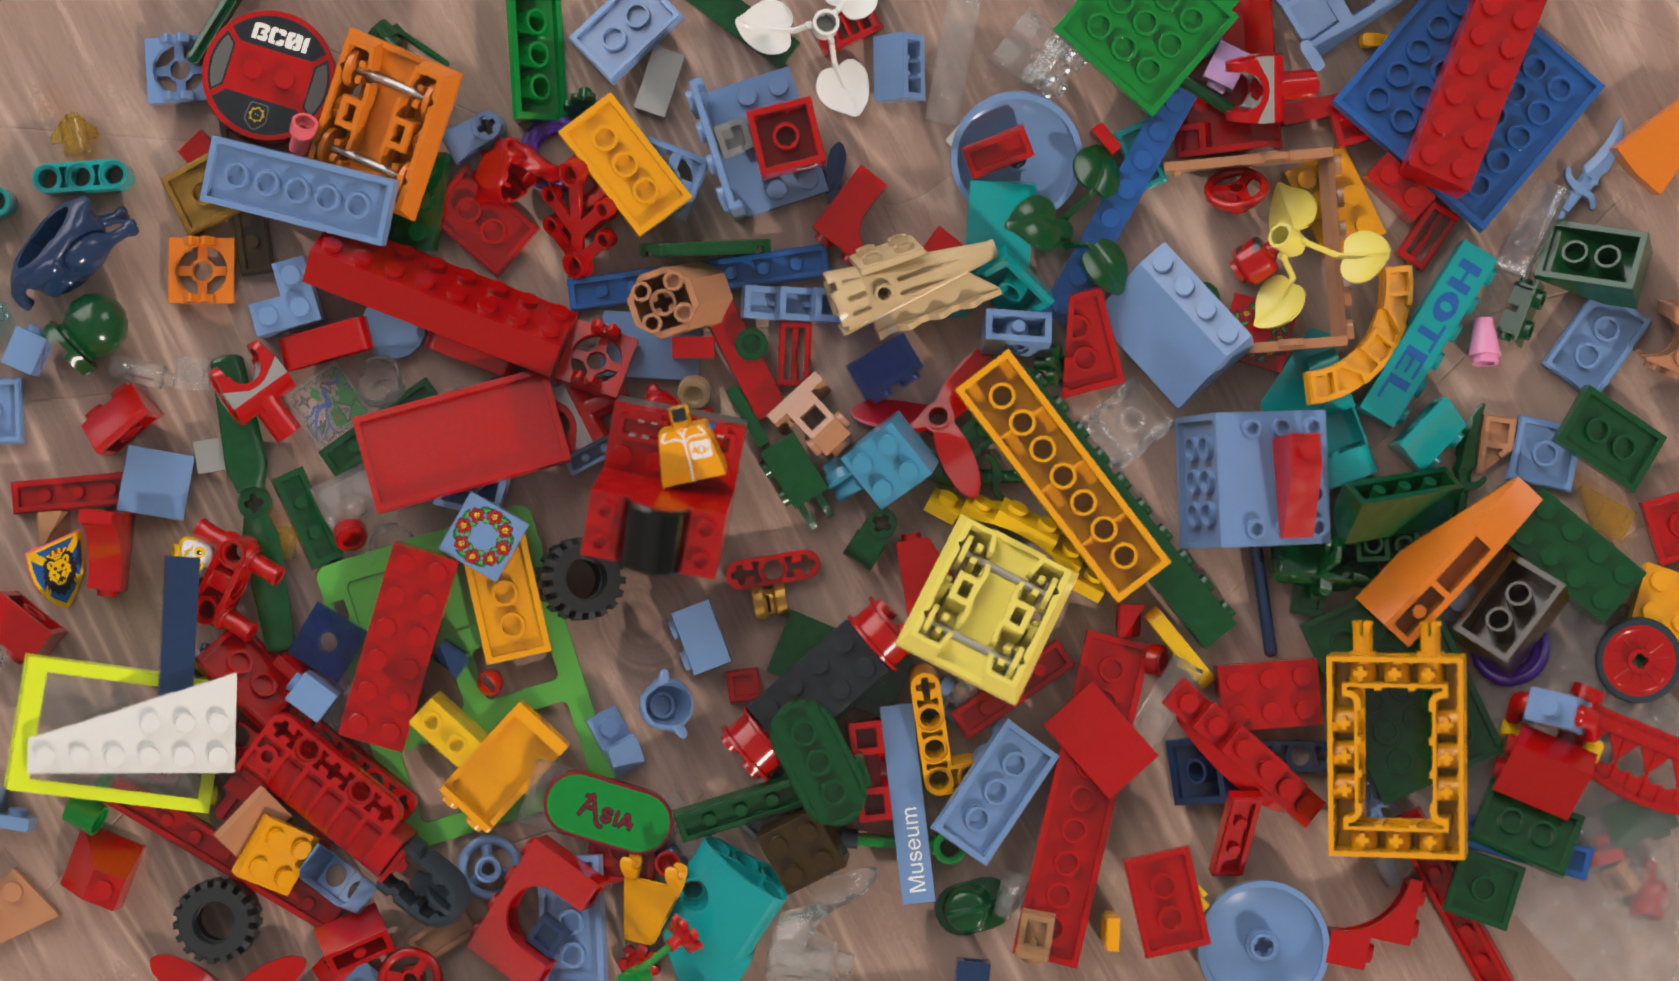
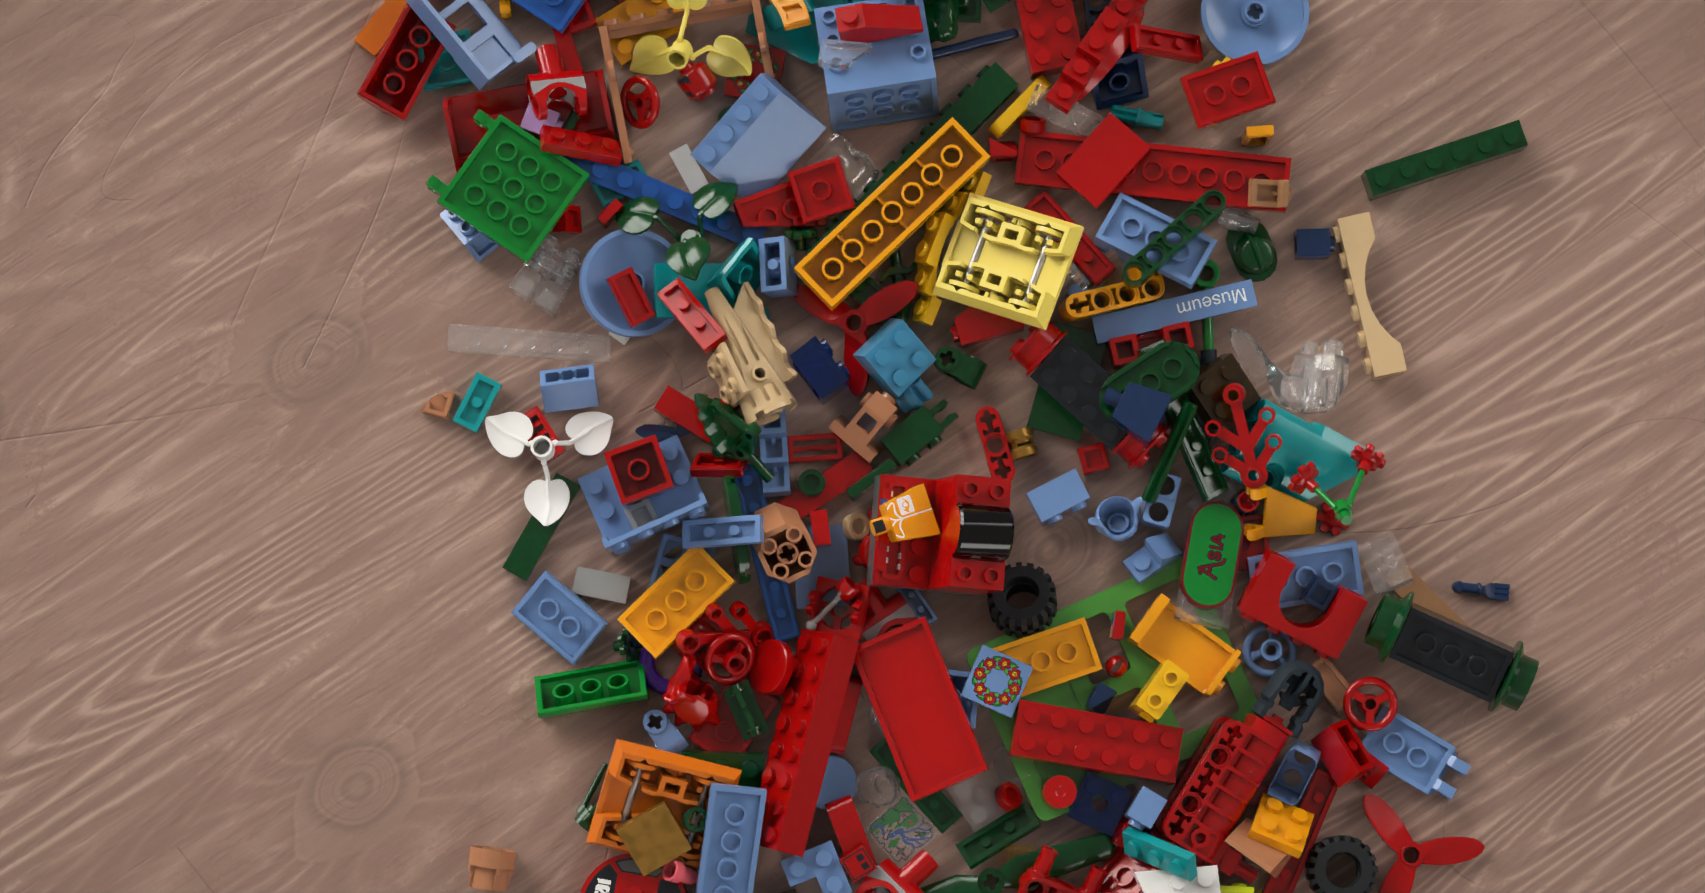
camera: 95 degrees left, 5 degrees down
none -> red plate [539,124,622,167]
none -> red tile [552,205,582,235]
none -> pearl gold tile [616,800,692,876]
none -> plate [657,277,728,354]
none -> white sticker [669,144,709,194]
none -> dark green bush [681,807,707,833]
none -> medium blue plate [682,514,764,549]
none -> red tile [689,453,749,477]
none -> dark green bar [694,393,775,483]
none -> red piece [704,632,755,685]
none -> dark green hinge [722,680,770,742]
none -> red tile [749,639,799,695]
none -> red tile [787,155,856,225]
none -> hinge [806,576,860,630]
none -> clear tile [818,39,872,70]
none -> red tile [839,844,878,883]
none -> red piece [1041,775,1077,809]
none -> dark blue torso [1101,382,1172,447]
none -> teal axle [1109,105,1164,131]
none -> red tile [1109,610,1126,641]
none -> dark green beam [1122,190,1226,288]
none -> teal plate [1122,826,1197,882]
none -> medium blue piece [1139,471,1182,531]
none -> dark green axle [1142,401,1198,504]
none -> red plant [1205,383,1283,489]

